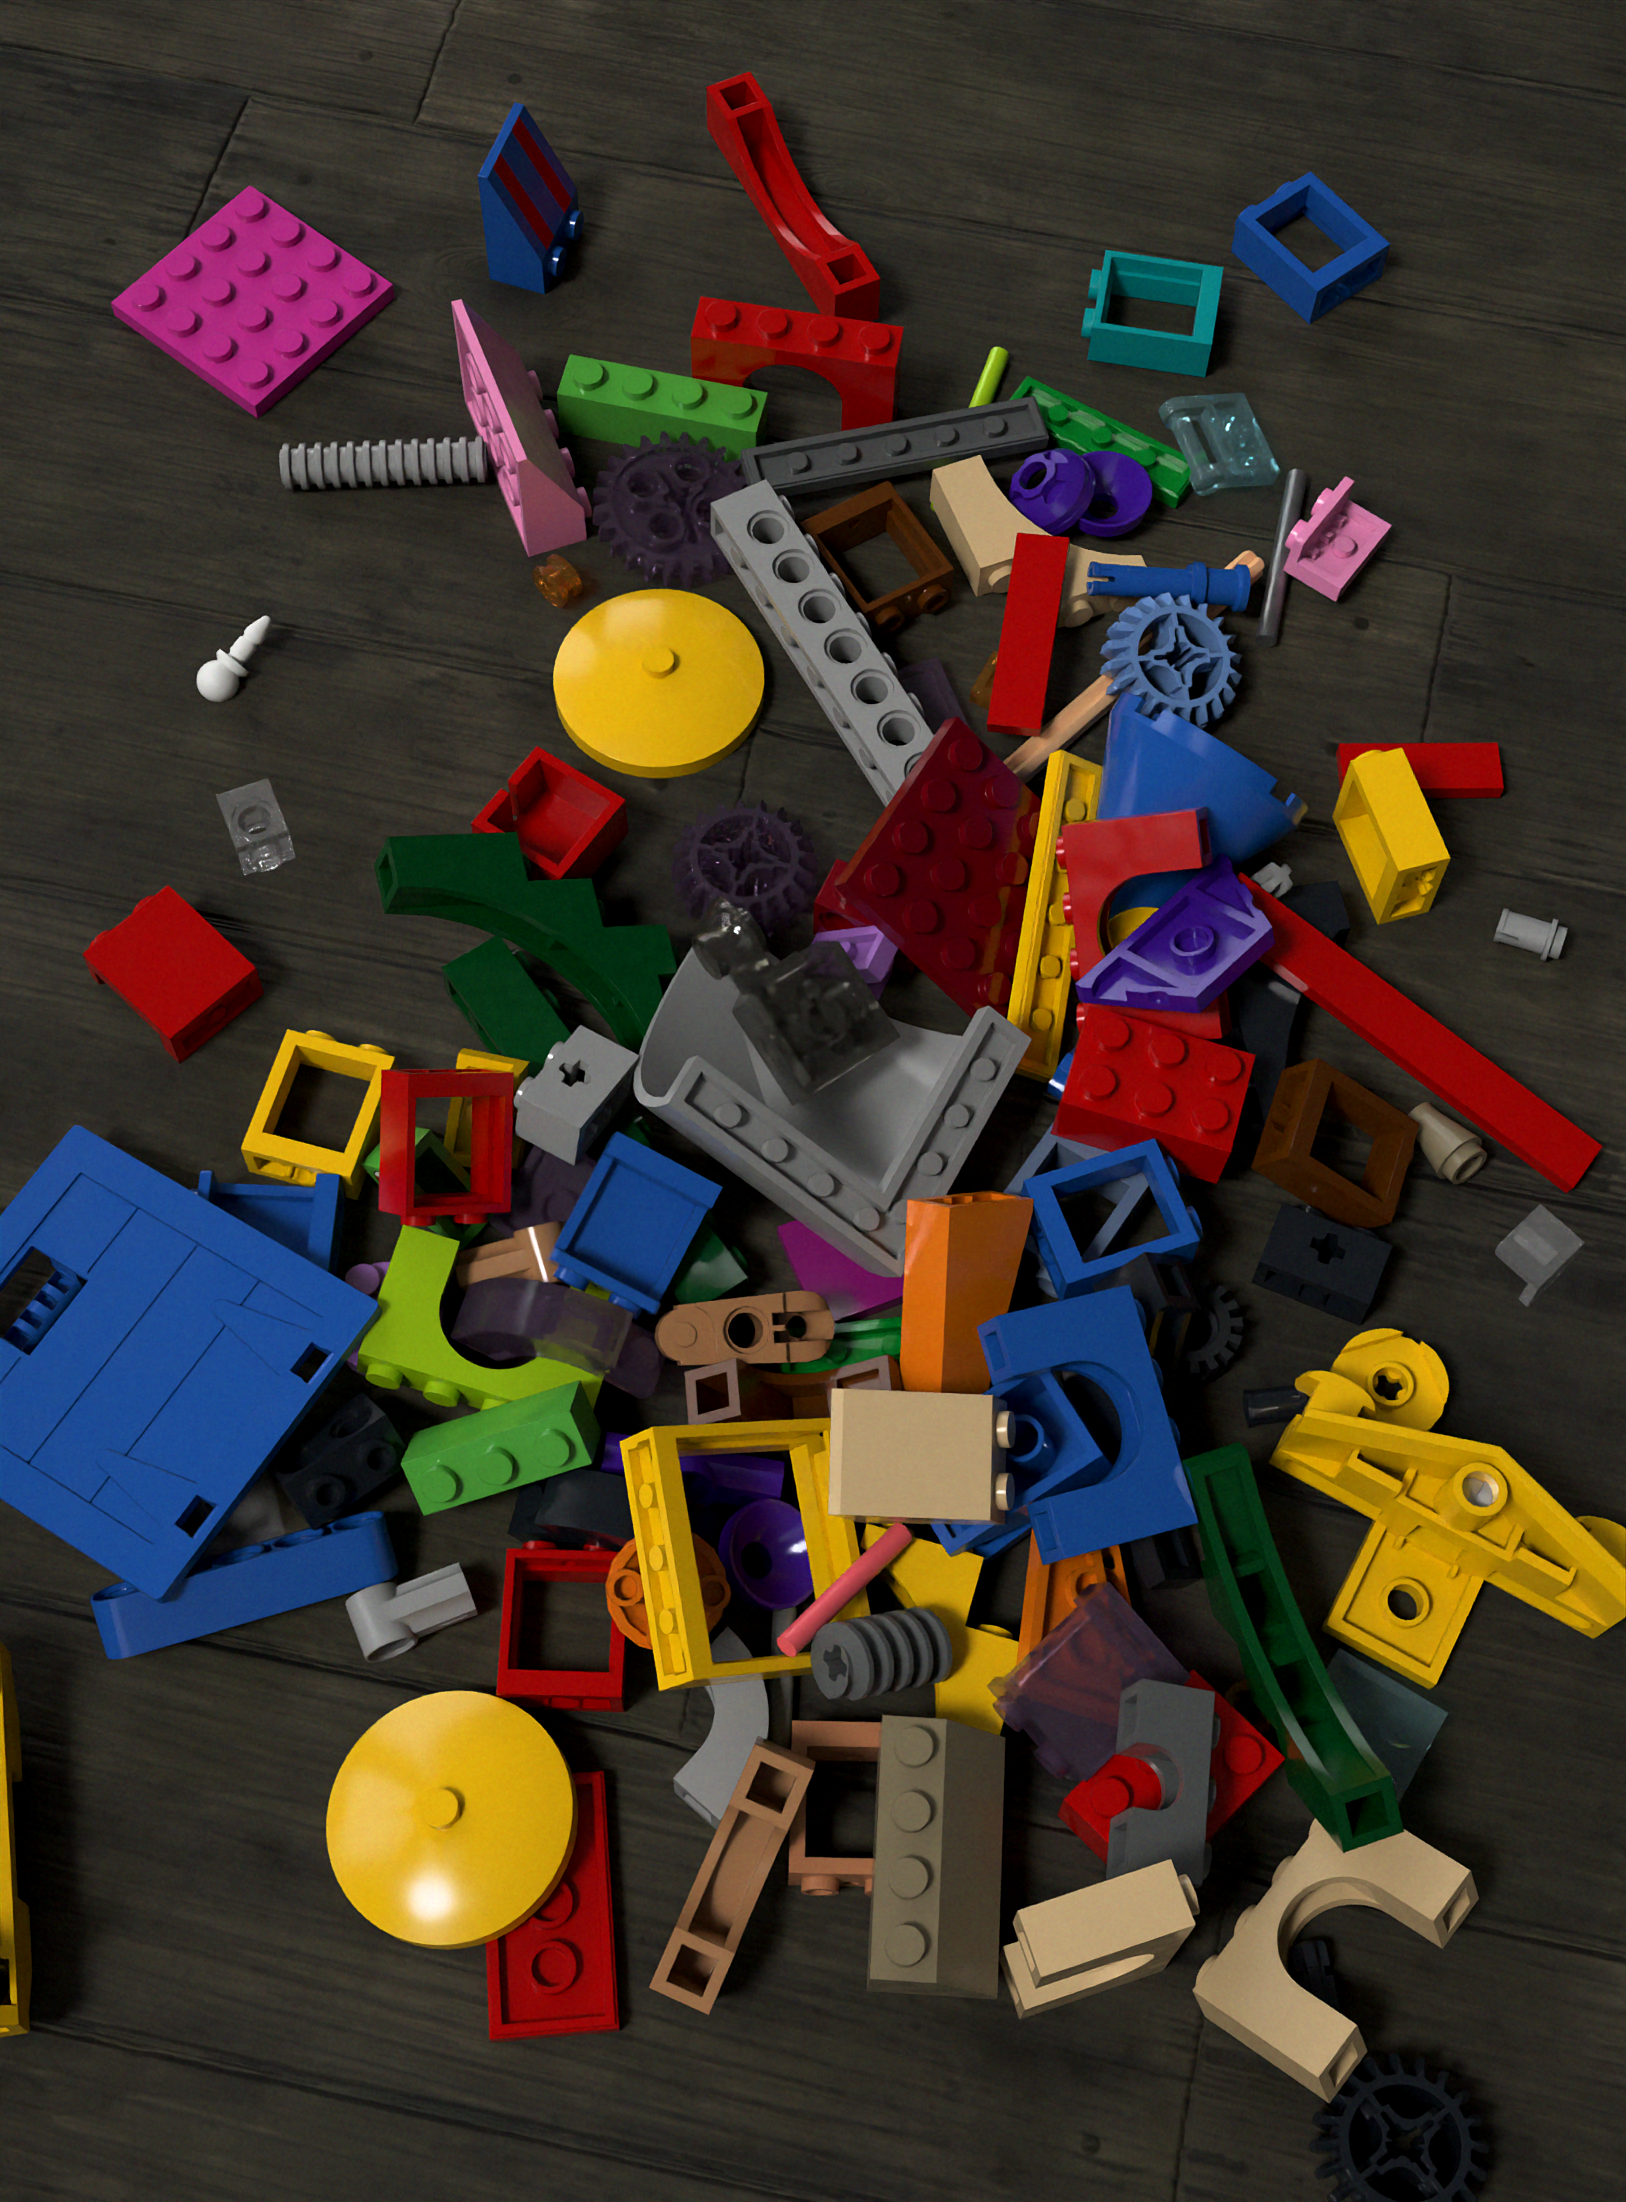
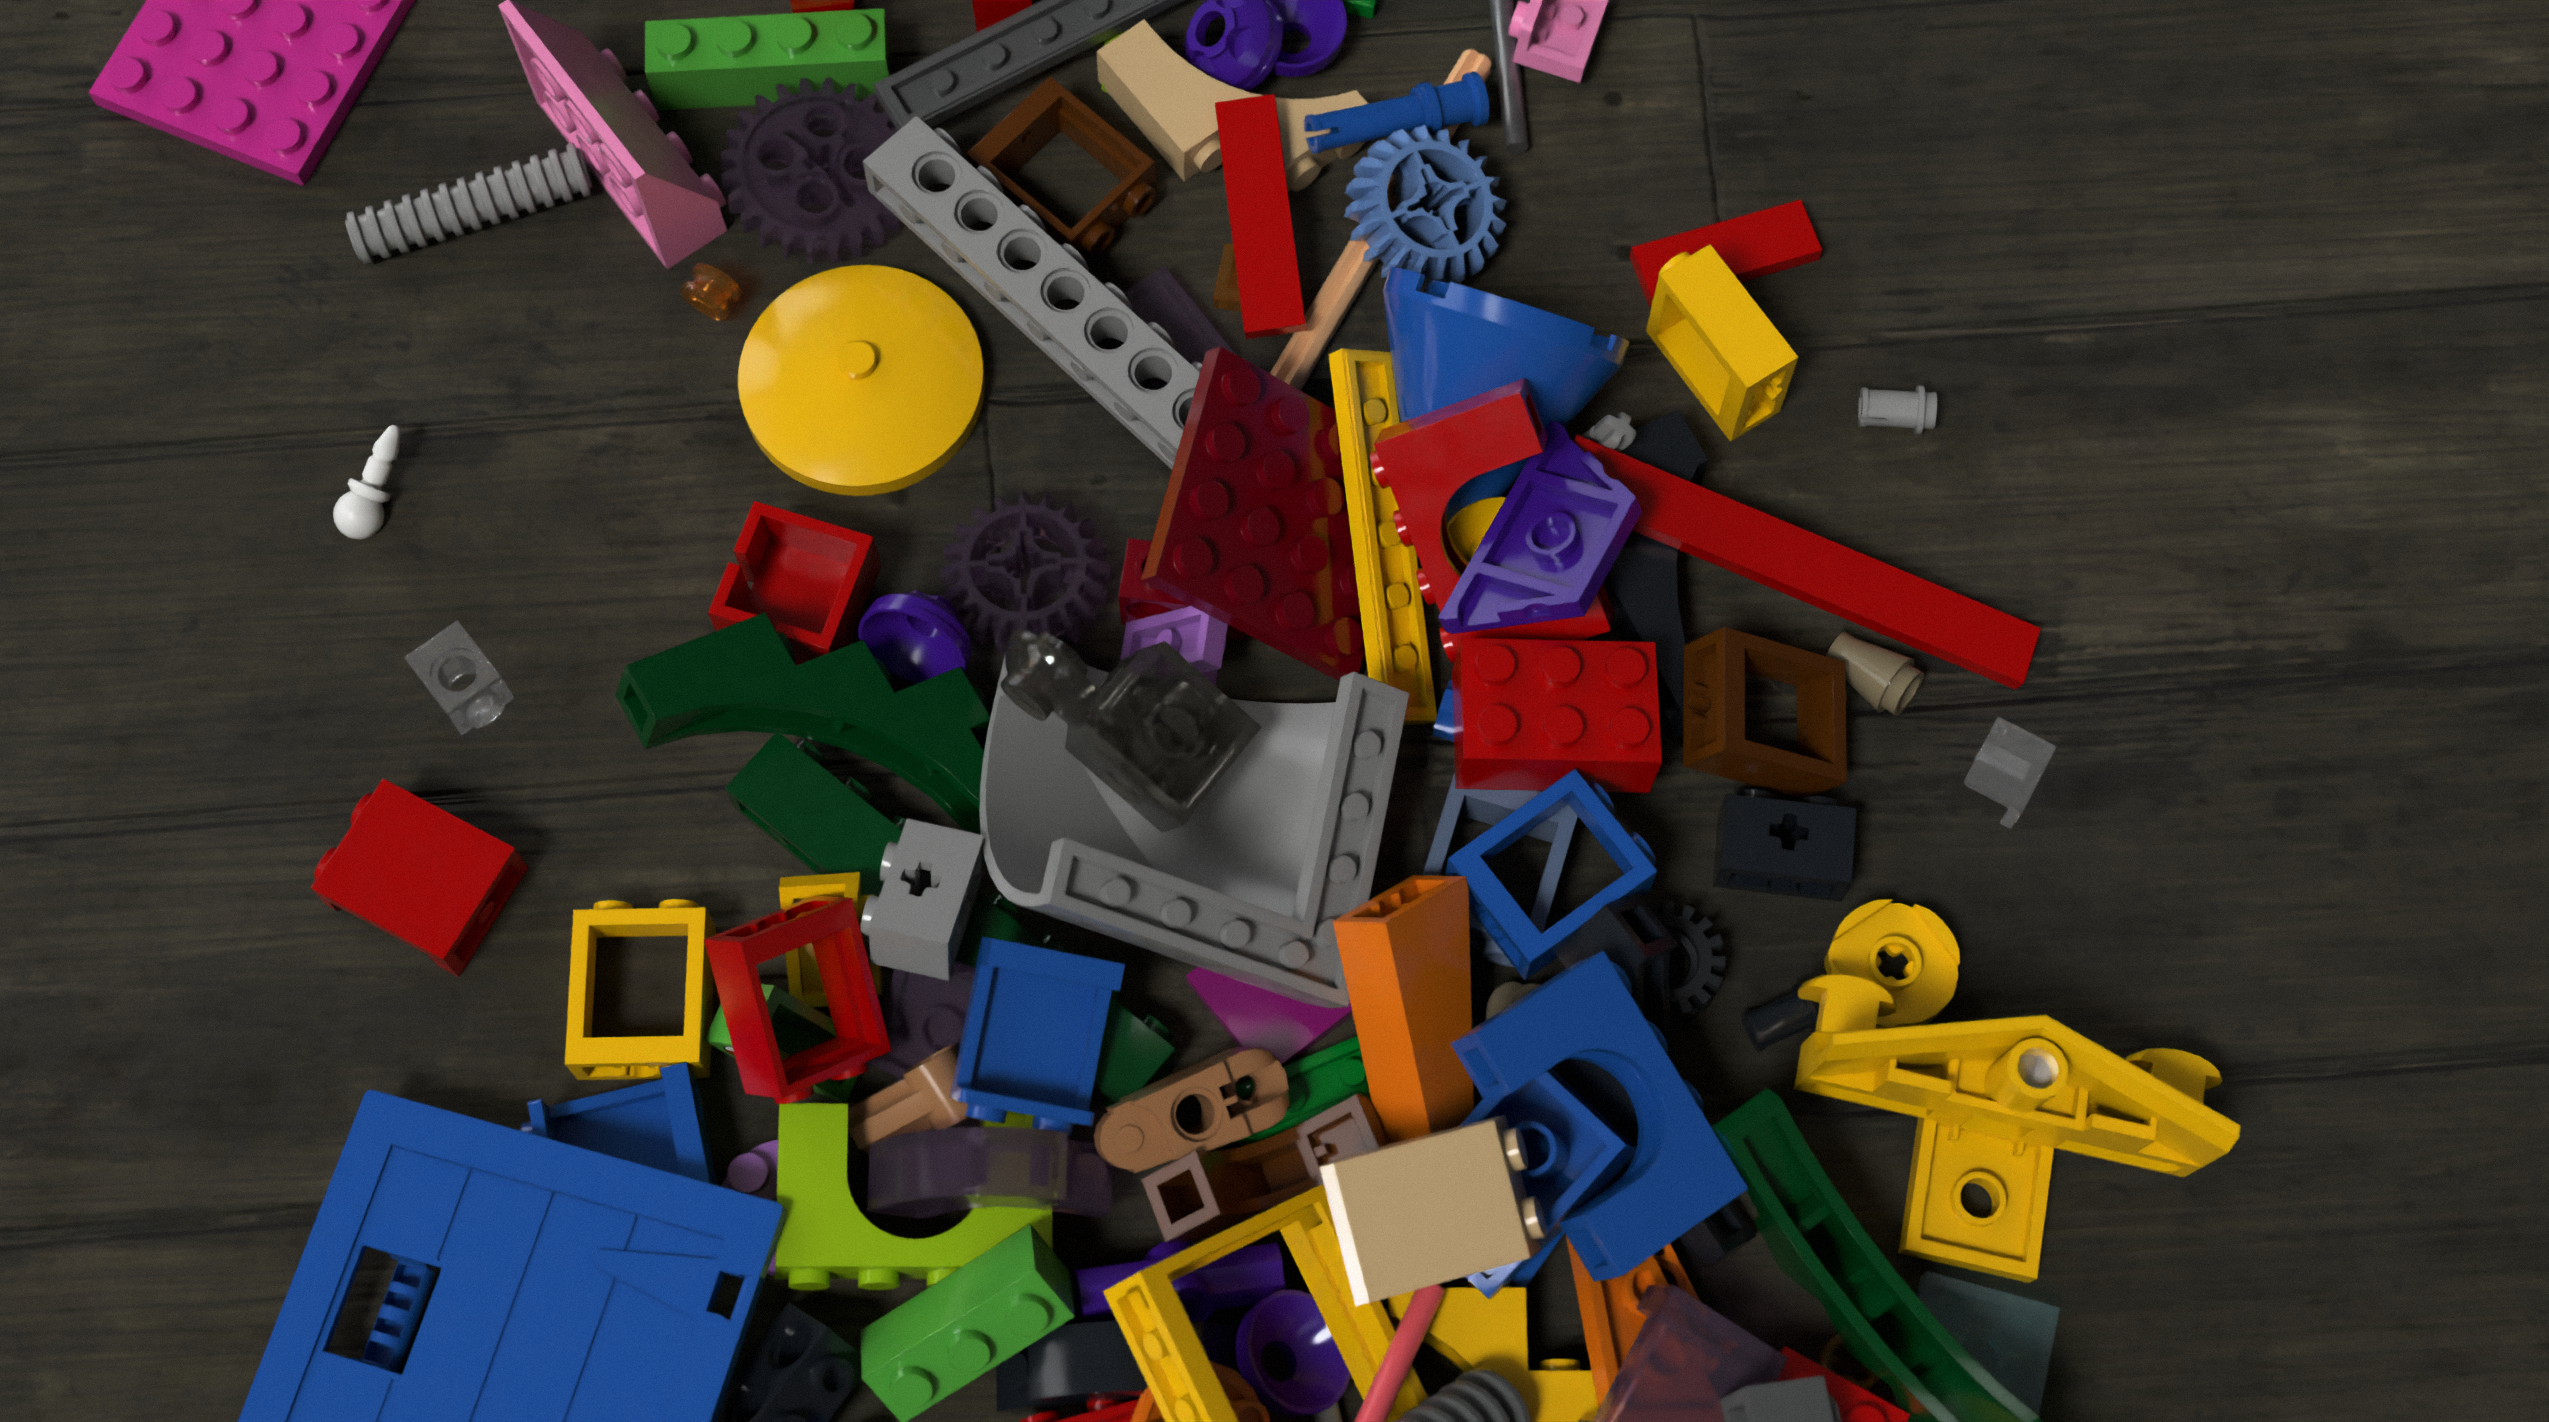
camera: 15 degrees left, 5 degrees up
none -> dark purple piece [858,590,972,685]

